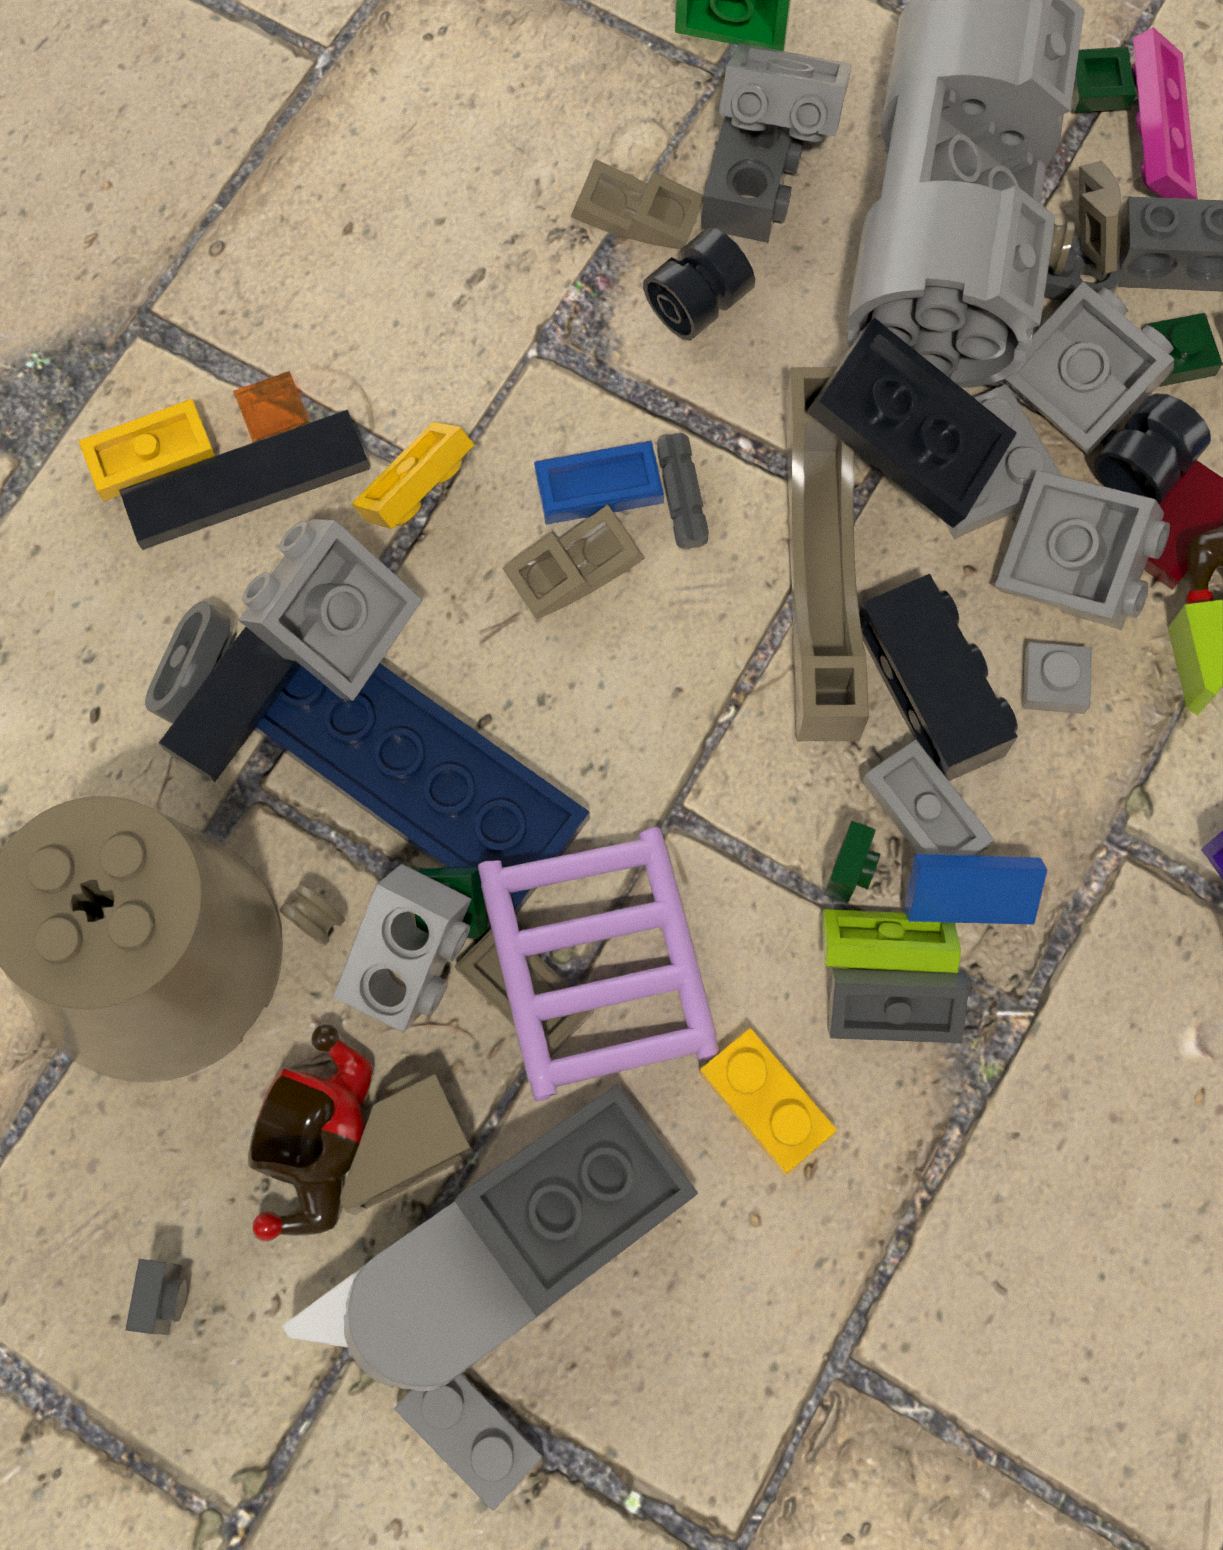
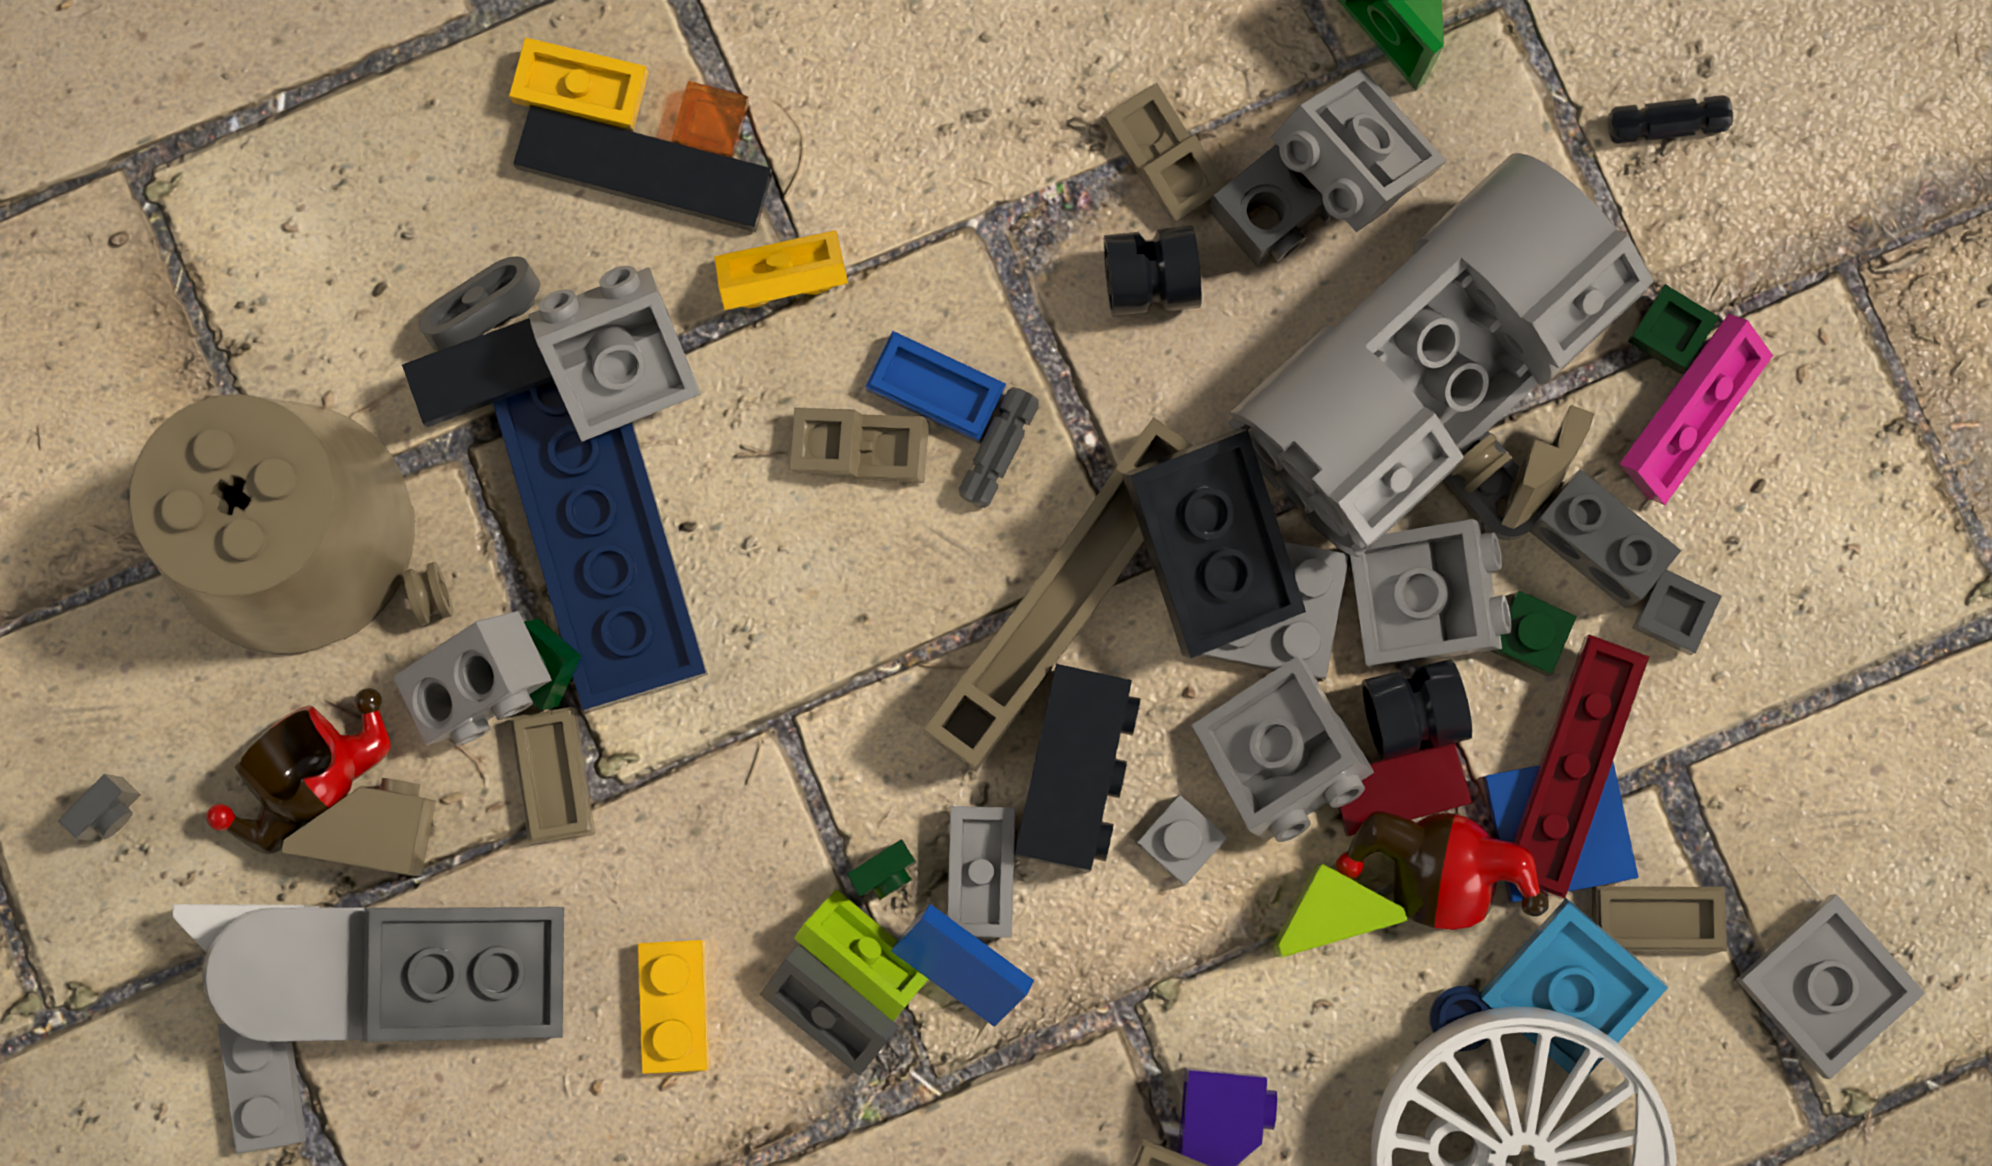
camera: 35 degrees right, 10 degrees up
lavender bar [478,827,720,1101] -> none

